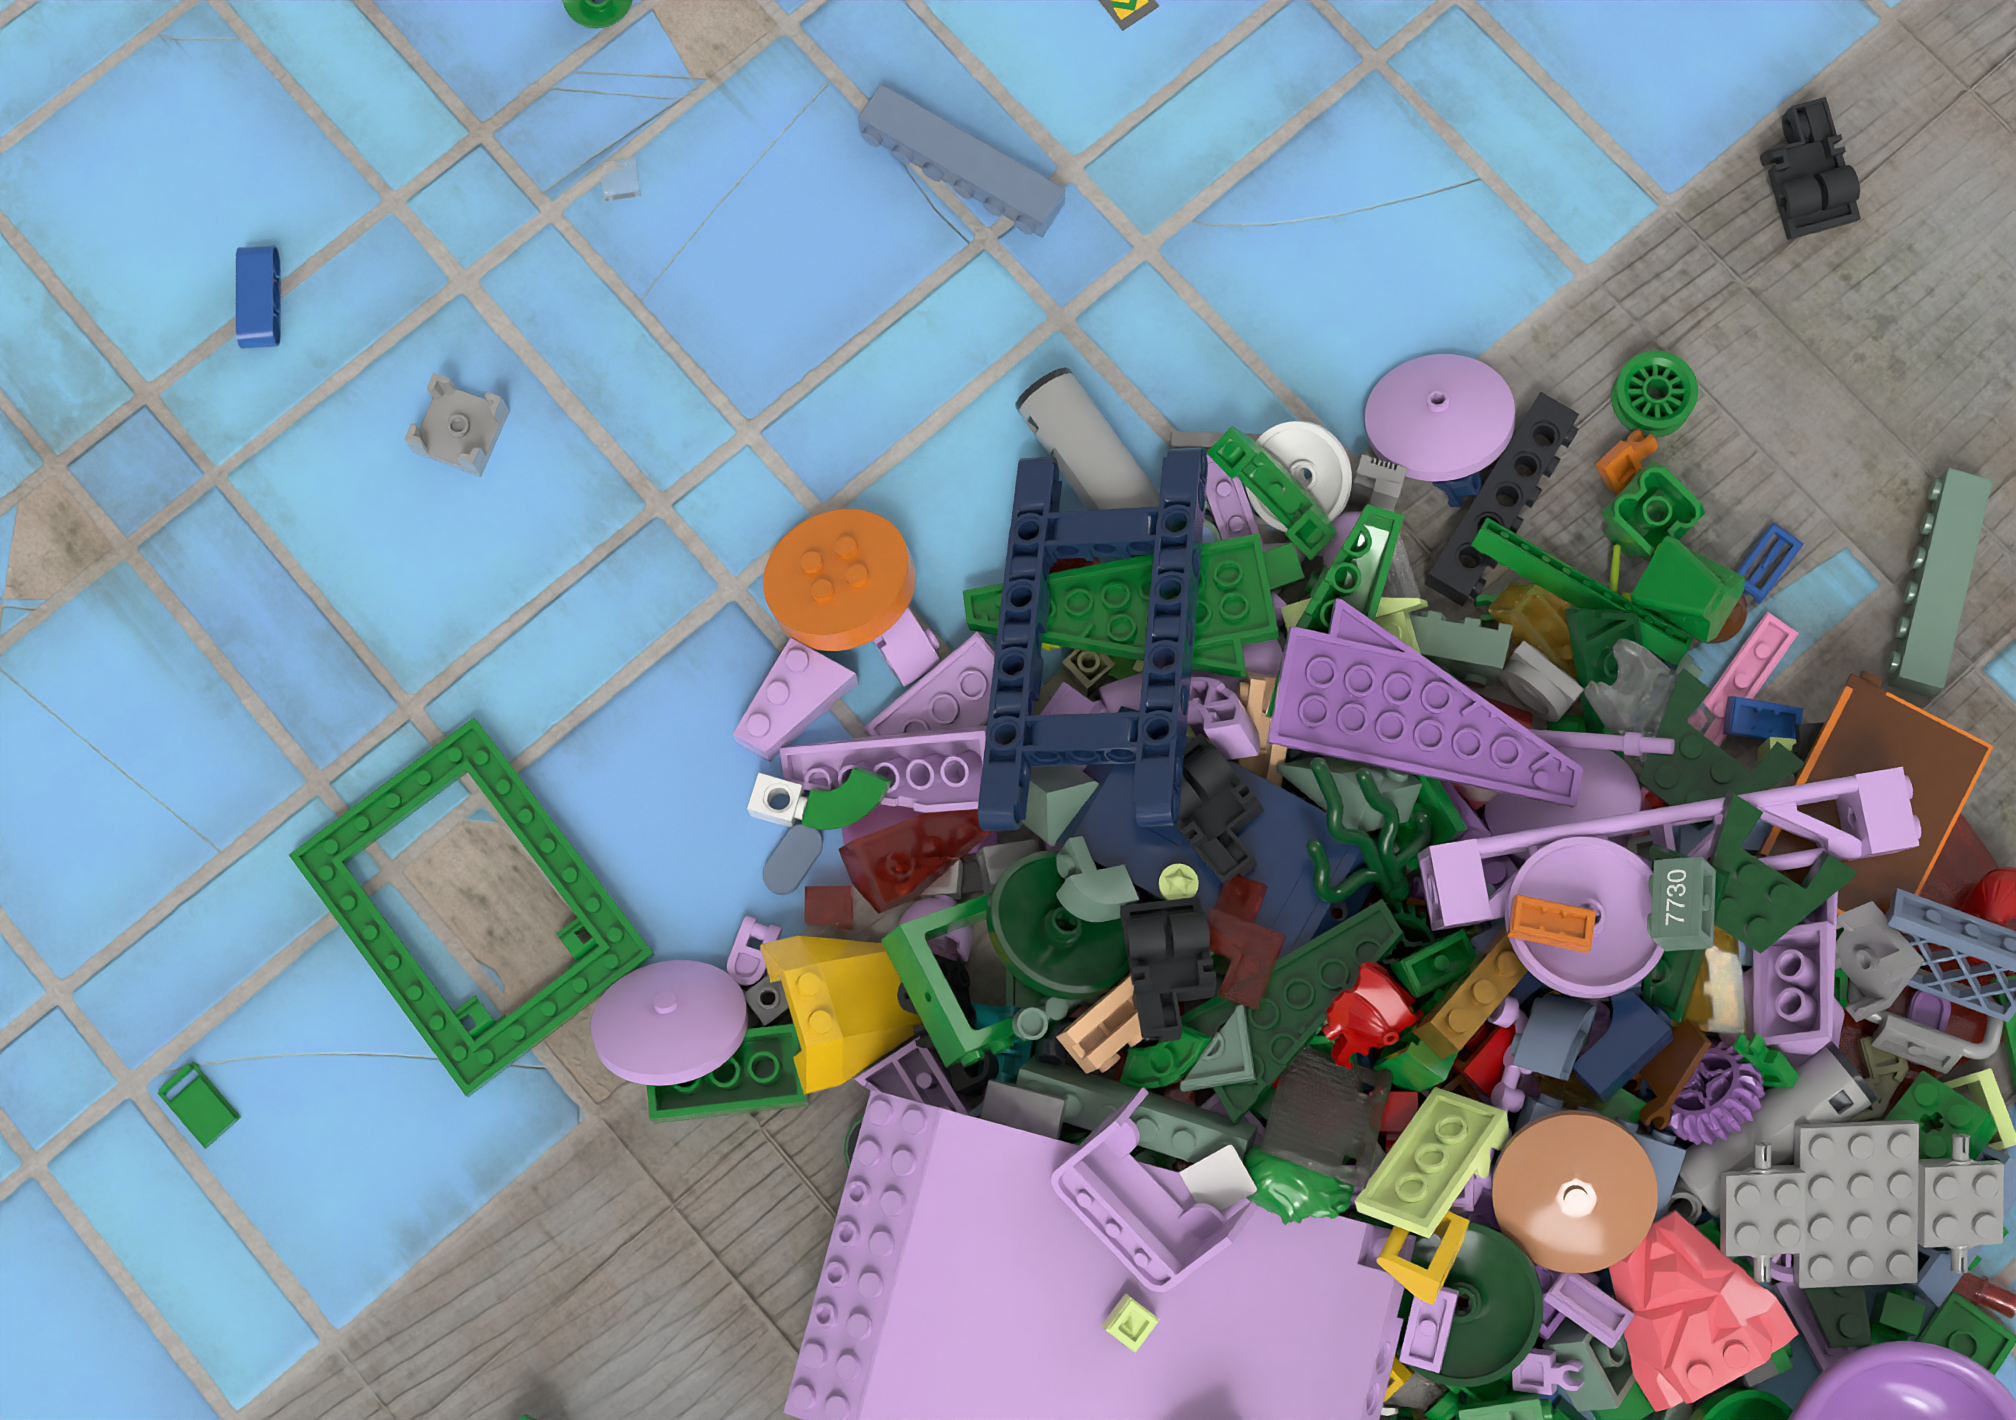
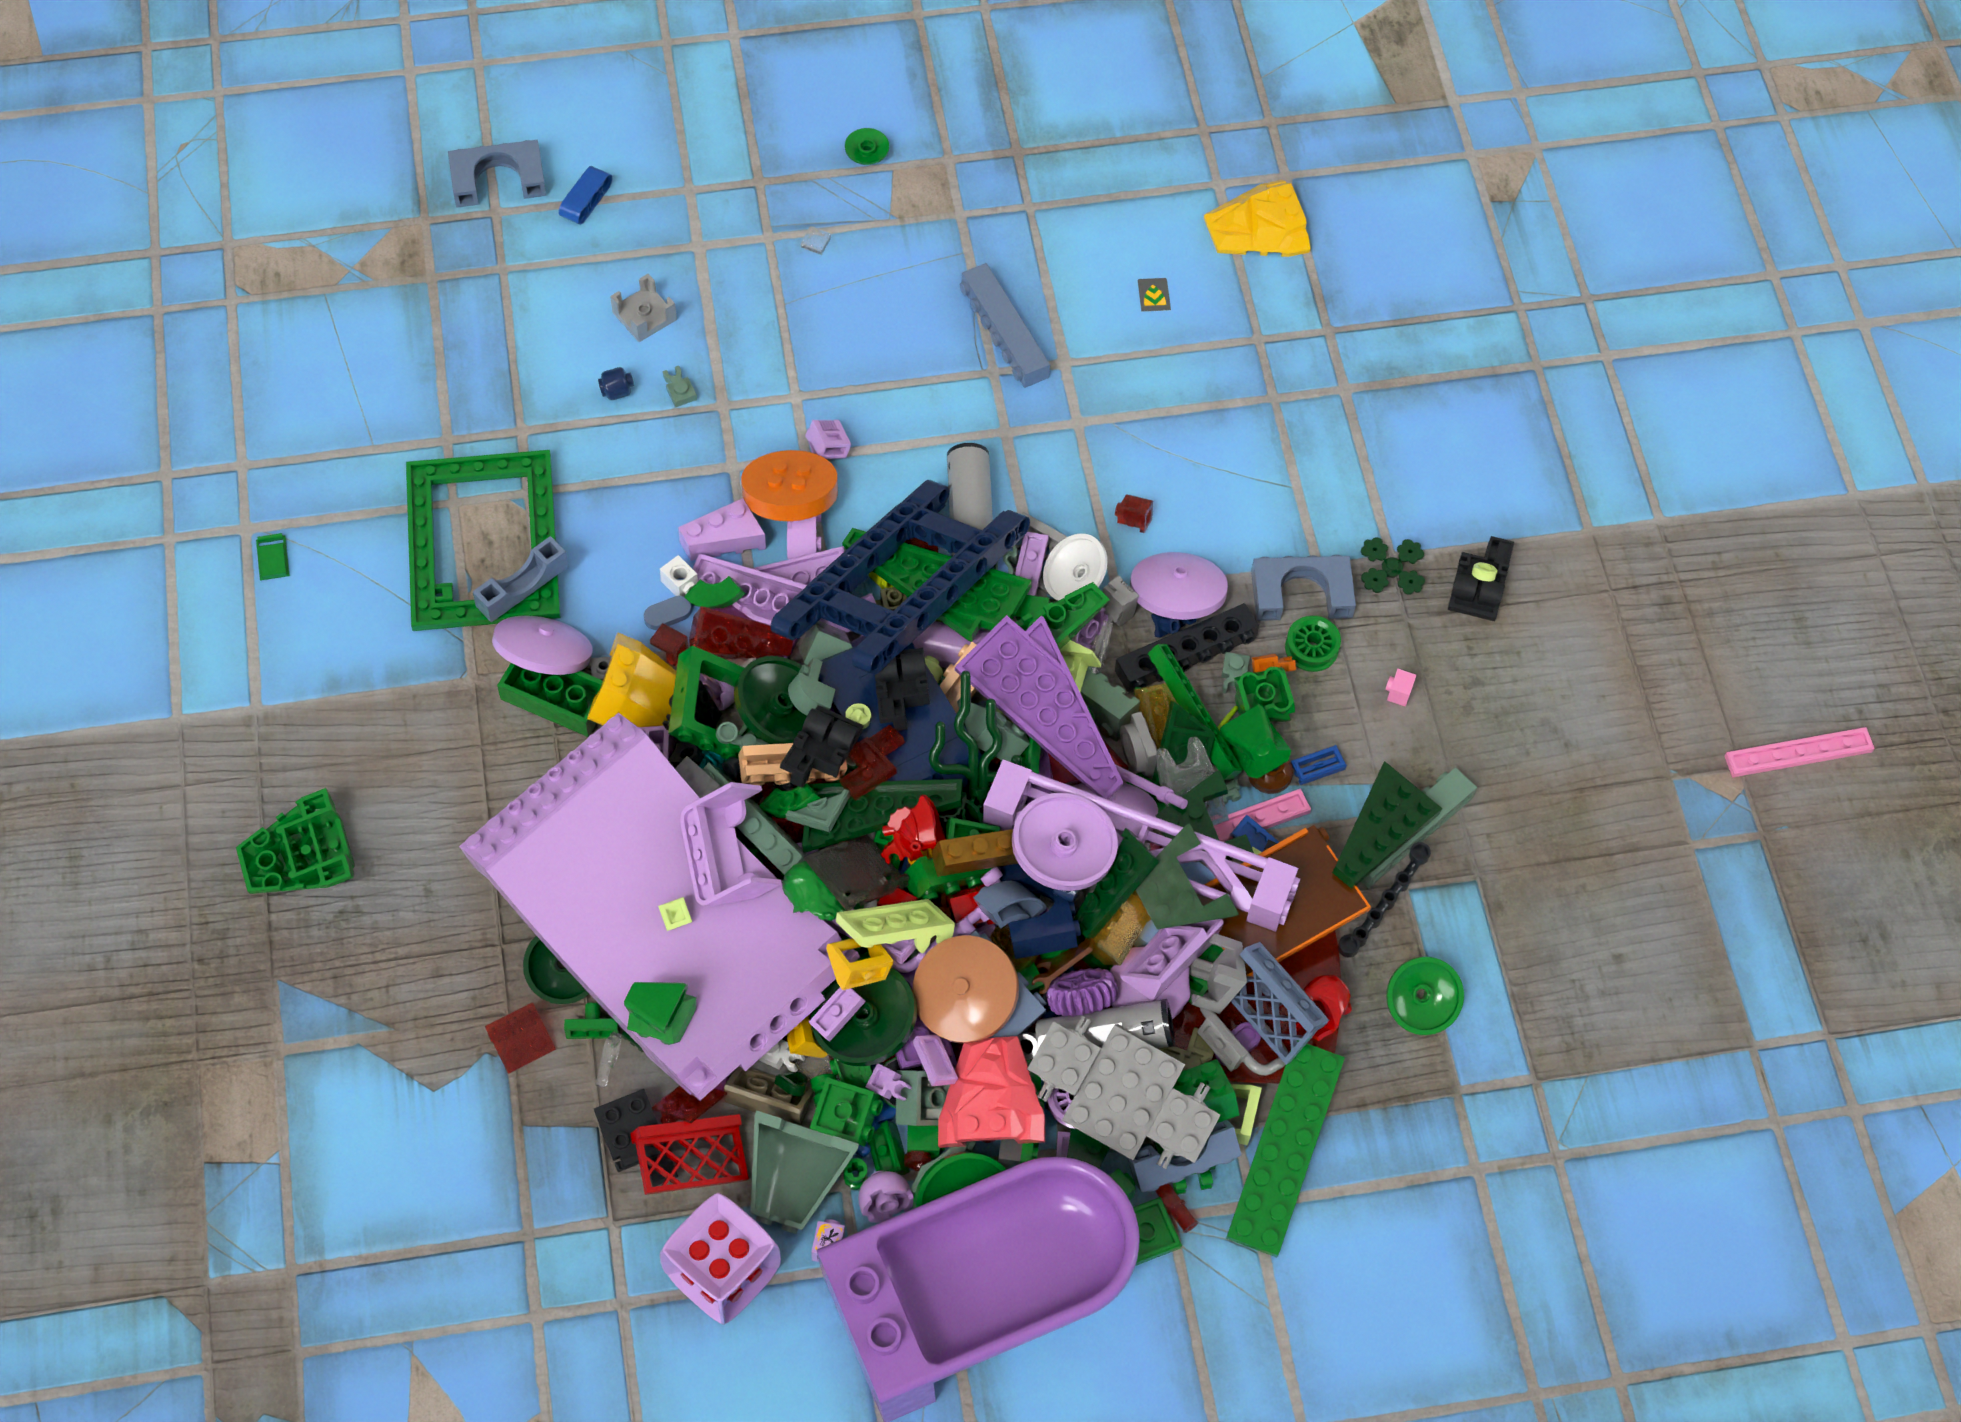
camera: 25 degrees right, 15 degrees down
lavender plate [727,915,783,987] -> none
white sticker [1179,1145,1257,1211] -> none
lavender brick [1187,677,1260,760] -> none
green slope [1206,426,1338,560] -> none
orange plate [1507,894,1596,953] -> none
sand green brick [1647,857,1716,951] -> none
green plate [1733,1032,1799,1088] -> none
none -> sand blue arch [448,139,546,208]
none -> sand blue arch [473,536,569,622]
none -> dark blue head [598,367,634,400]
none -> sand green plate [663,366,697,408]
none -> lavender piece [805,420,851,459]
none -> clear red brick [1115,494,1153,533]
none -> sand green plate [1221,652,1250,694]
none -> sand blue arch [1251,555,1356,621]
none -> dark green wing [1332,761,1442,889]
none -> black bar [1338,842,1431,958]
none -> dark green plant [1361,537,1425,595]
none -> bright pink plate [1385,669,1416,707]
none -> yellowish green tile [1472,562,1497,581]

